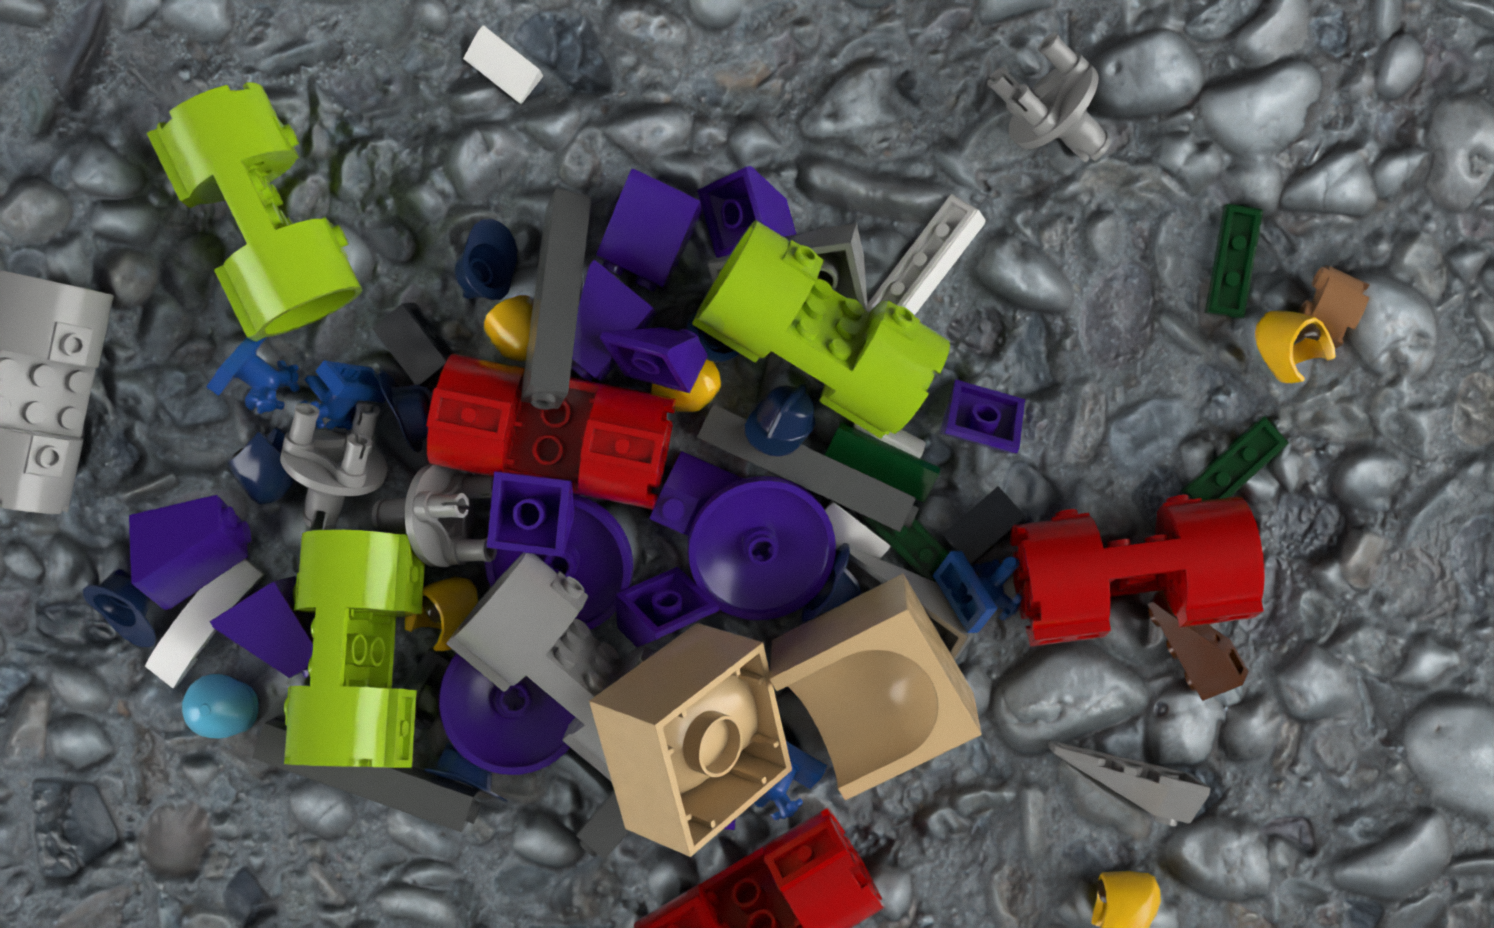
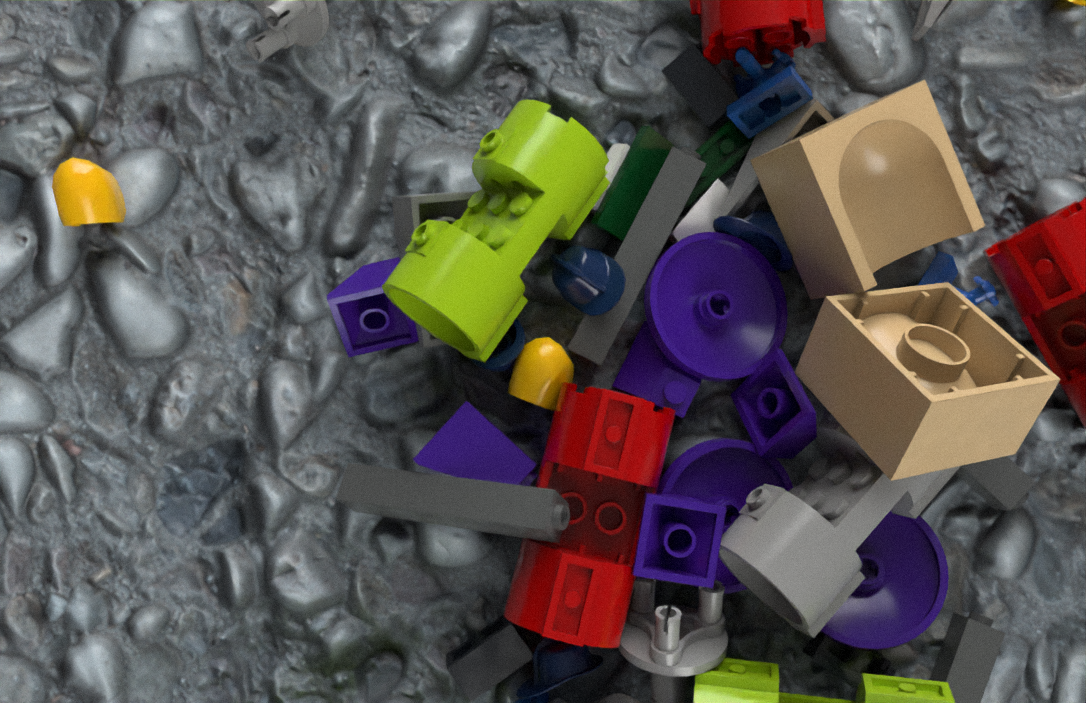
camera: 90 degrees left, 5 degrees down
yellow piece [405,576,478,651] -> none
dark blue piece [424,741,508,803] -> none
dark blue piece [455,219,518,301] -> none
white slope [463,25,543,104] -> none
yellow piece [484,295,534,361] -> none
dark purple slope [596,168,703,292] -> none
dark purple slope [600,328,708,394] -> none
white slope [865,194,985,315] -> none
dark purple slope [939,379,1025,454] -> none

